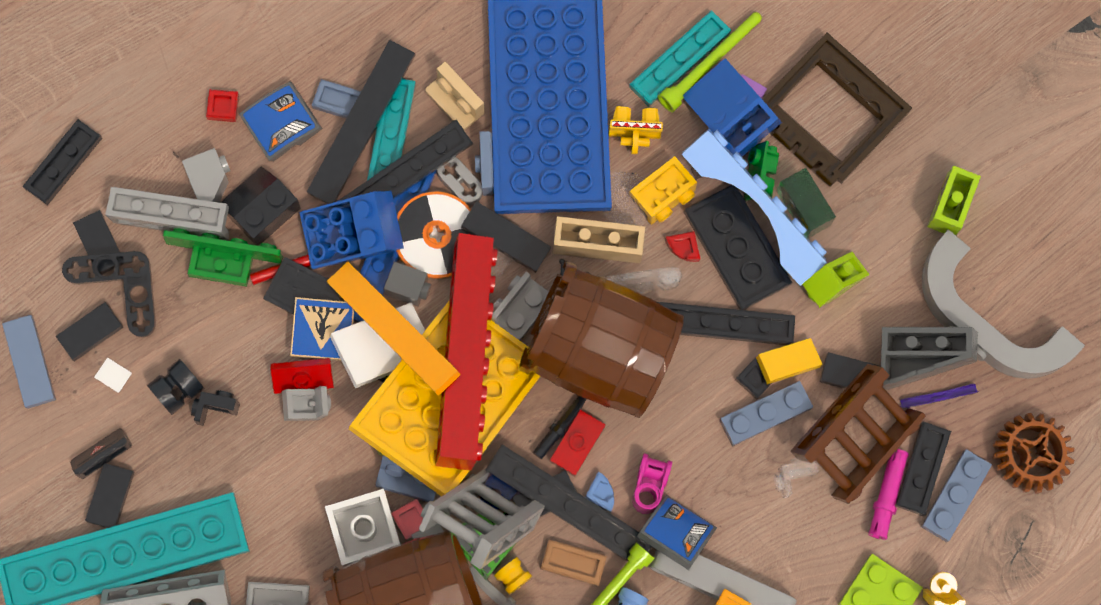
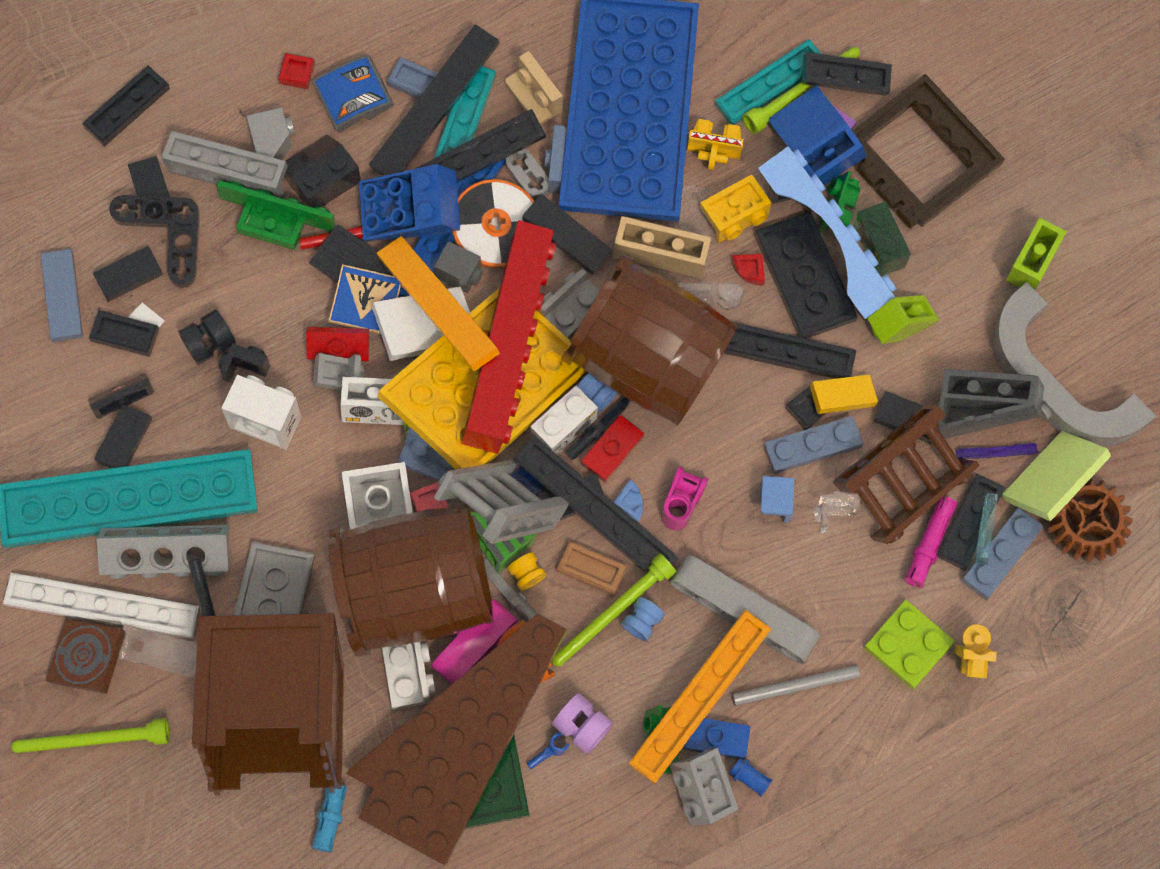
camera: 10 degrees right, 5 degrees down
slope [637,495,717,570] -> none
none -> black tile [89,310,159,357]
none -> white brick [222,375,302,450]
none -> white brick [341,377,404,425]
none -> white brick [530,386,598,455]
none -> medium blue wheel [577,374,617,413]
none -> medium blue panel [759,476,794,523]
none -> black plate [802,52,892,96]
none -> clear light blue tile [975,493,998,564]
none -> yellowish green tile [1002,431,1111,521]

